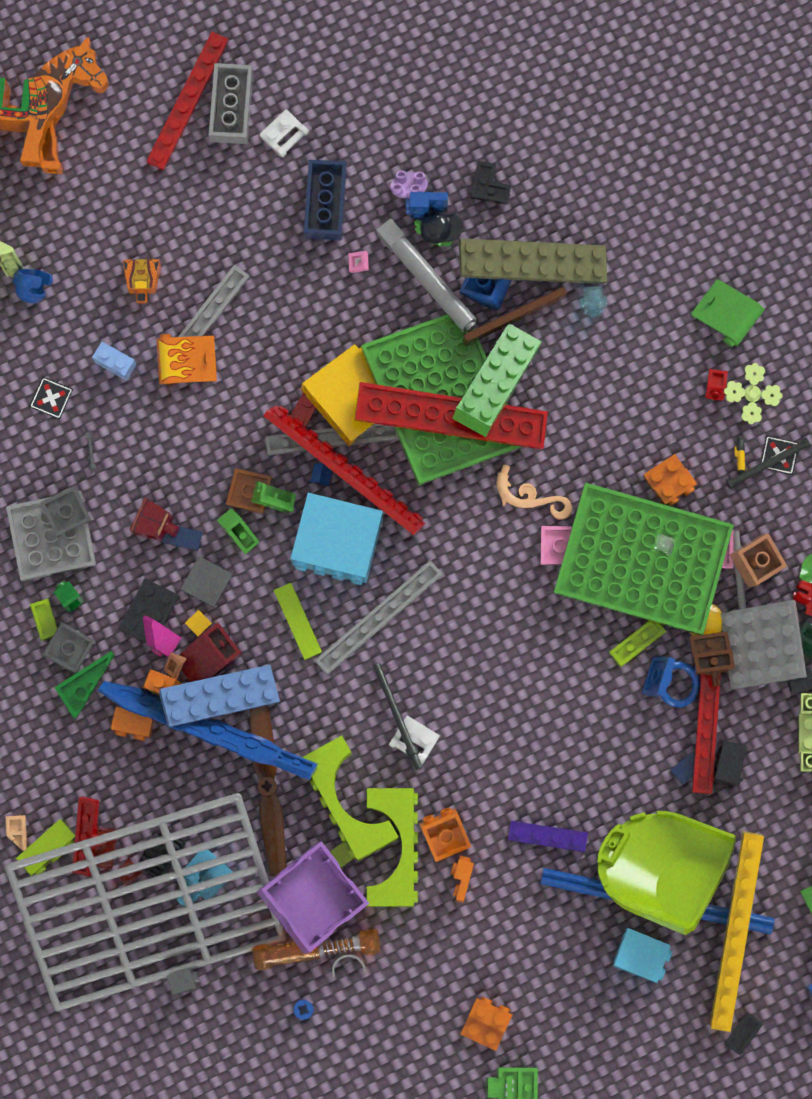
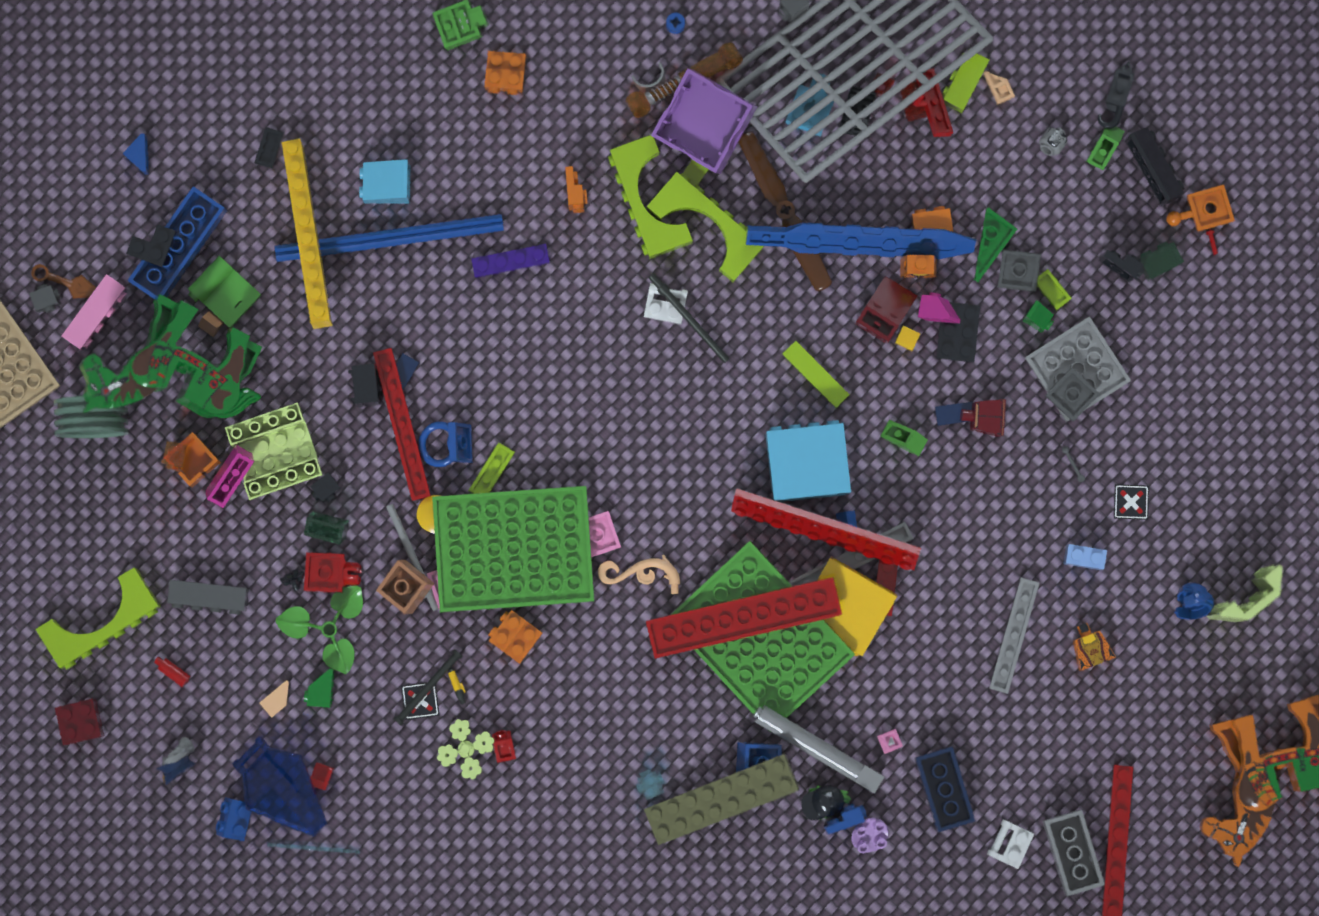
camera: 155 degrees right, 5 degrees up
orange door [156,334,217,384] -> none
medium blue plate [159,665,280,728] -> none
nougat slope [163,653,186,679] -> none
dark grey tile [181,556,233,608] -> none
dark orange plate [226,468,272,514] -> none
bright green hinge [251,481,296,513] -> none
light grey tile [314,560,443,676] -> none
orange plate [419,807,471,862] -> none
bright green brick [452,323,542,437] -> none
reddish brown tile [462,287,567,346] -> none
black plate [471,161,511,205] -> none
lime windscreen [597,811,736,935] -> none
clear brick [653,534,676,554] -> none
reddish brown plate [689,631,735,687] -> none
bright green door [691,279,764,347] -> none
light grey plate [720,600,807,690] -> none

